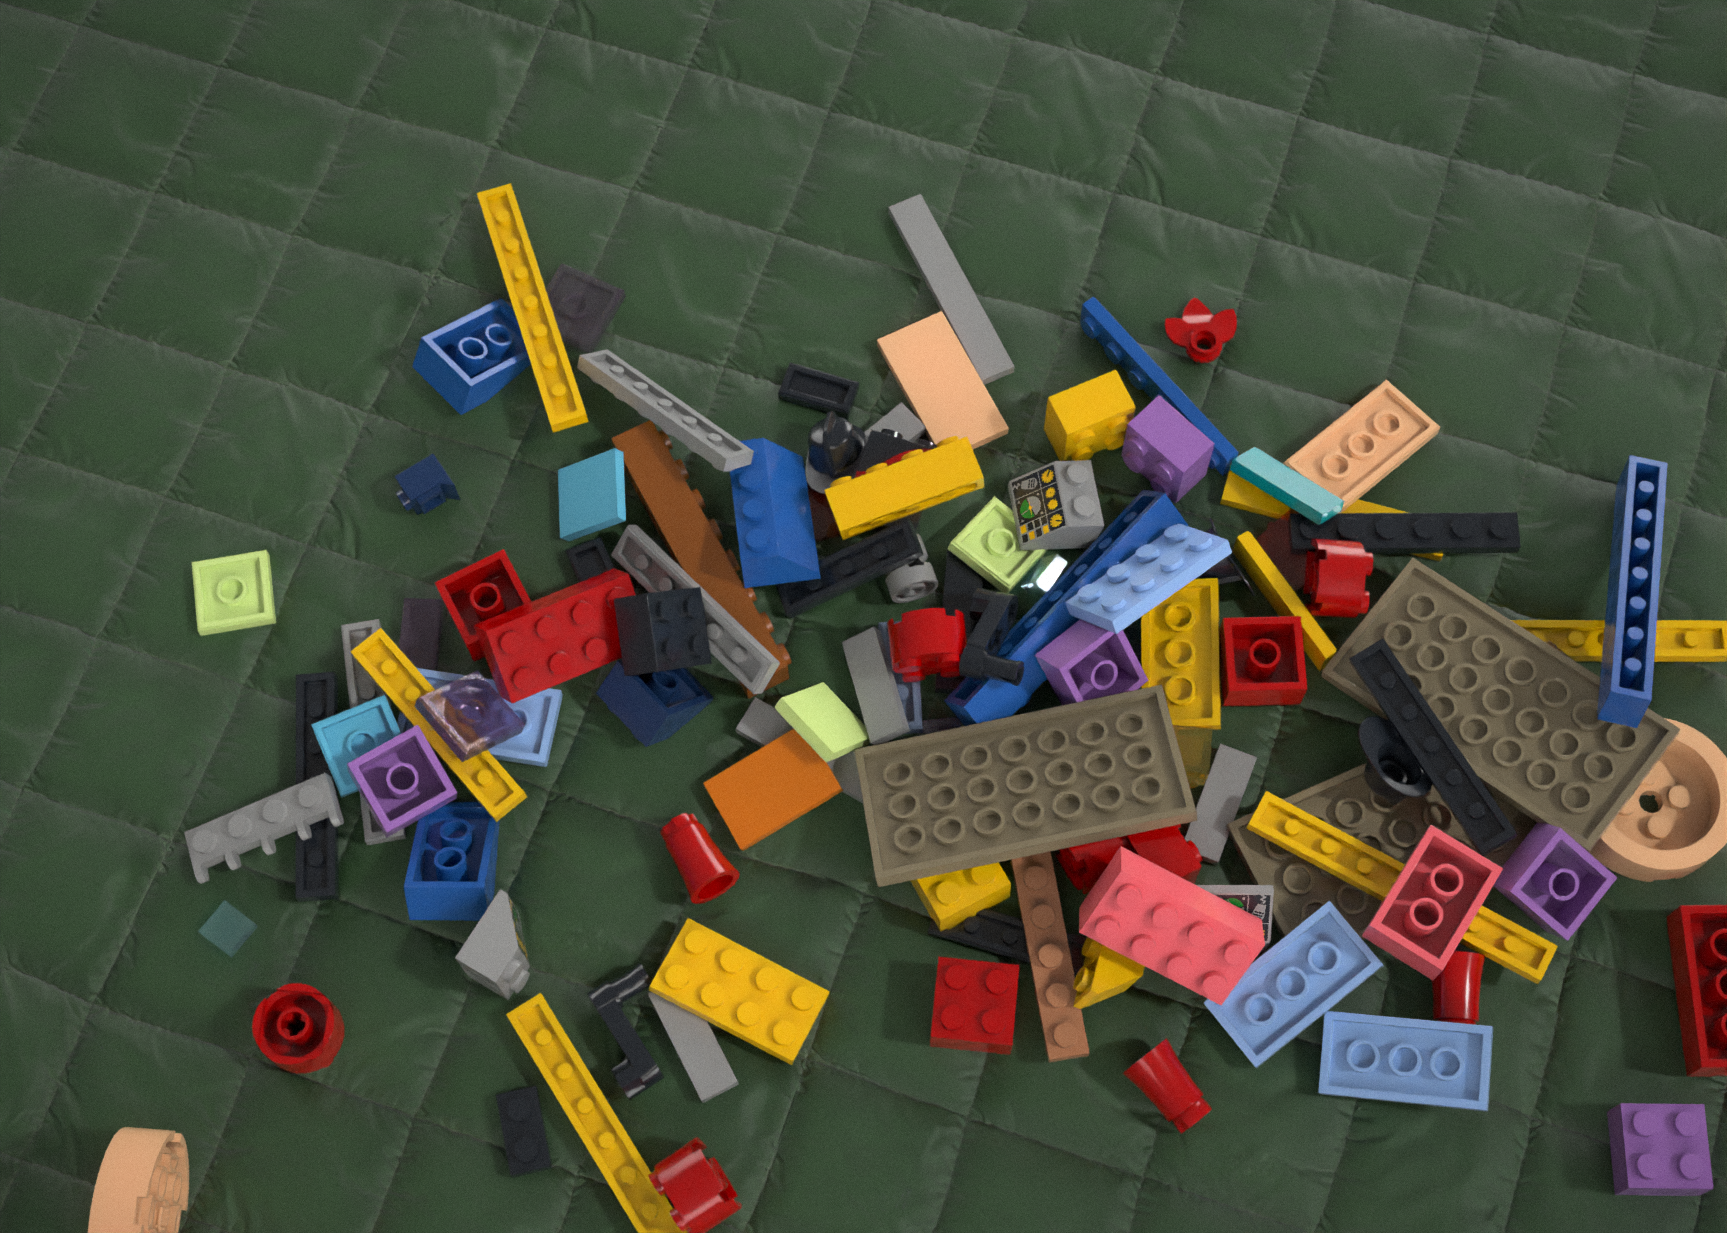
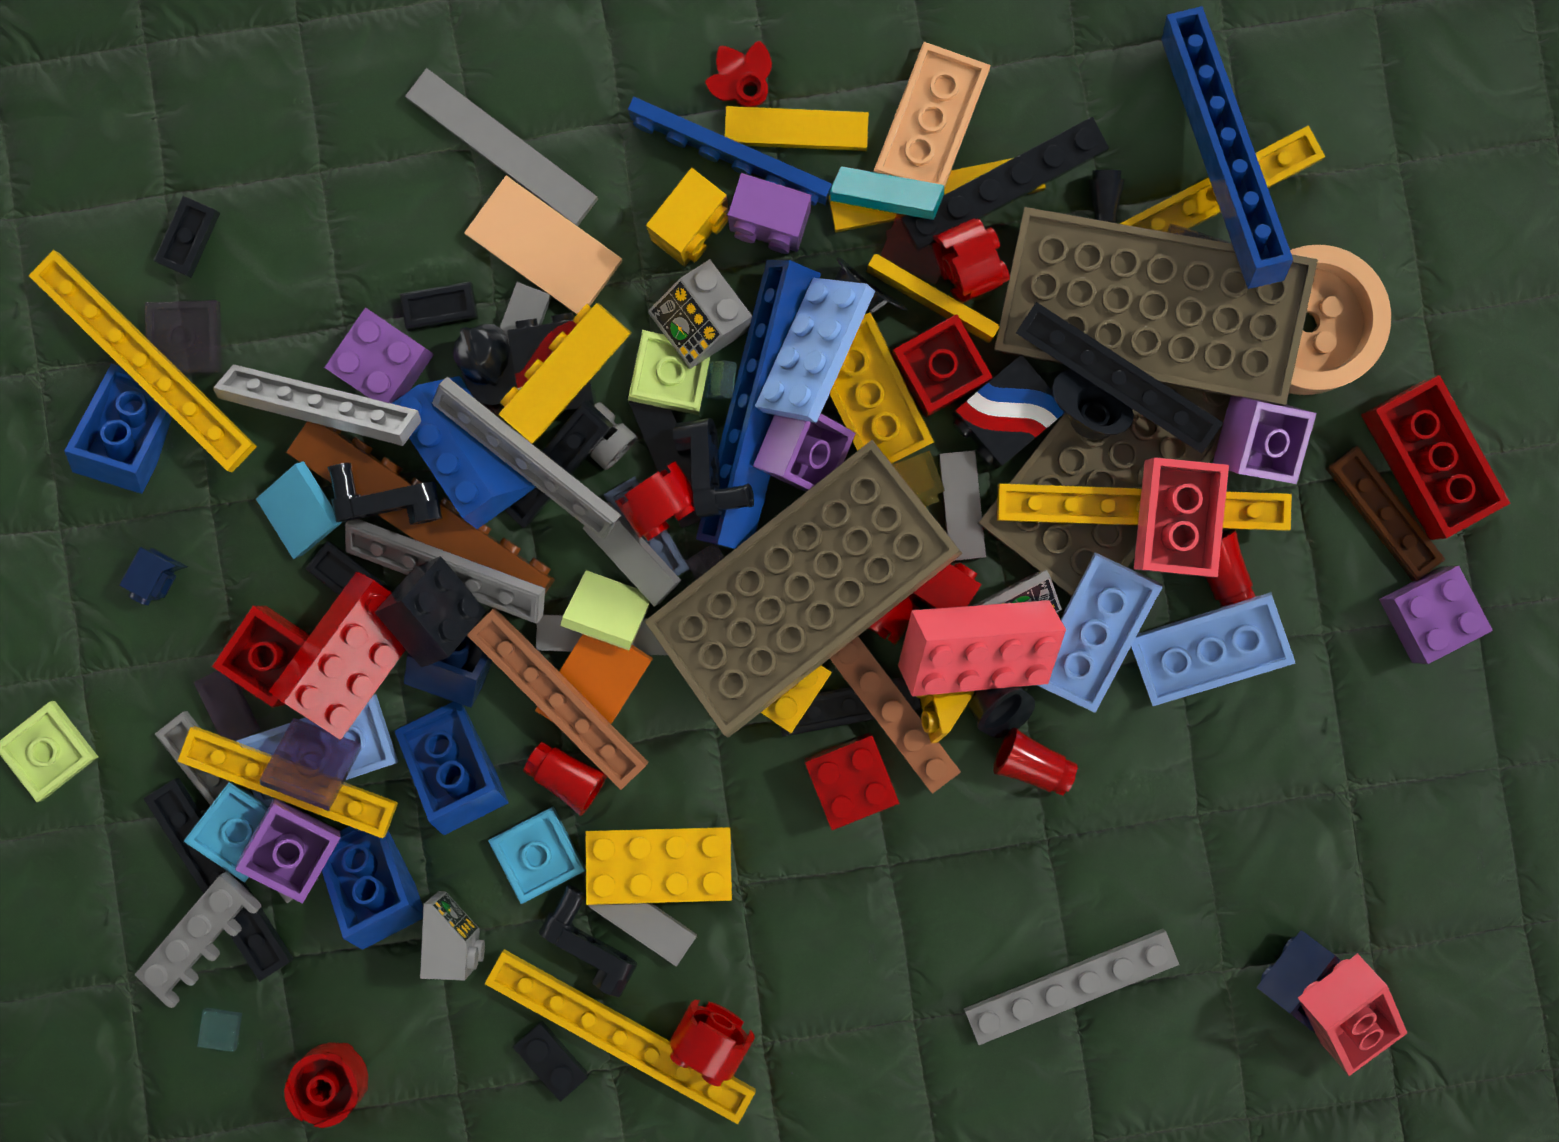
camera: 25 degrees left, 20 degrees up
none -> black plate [154,196,220,278]
none -> medium lavender brick [324,308,434,403]
none -> black beam [327,463,442,525]
none -> blue slope [395,702,509,835]
none -> light grey tile [432,377,621,540]
none -> nougat plate [467,608,648,790]
none -> medium azure tile [488,806,586,904]
none -> yellow tile [725,106,869,151]
none -> panel [952,354,1065,468]
none -> black piece [969,687,1035,738]
none -> black cone [1089,170,1125,222]
none -> reddish brown tile [1325,446,1445,581]

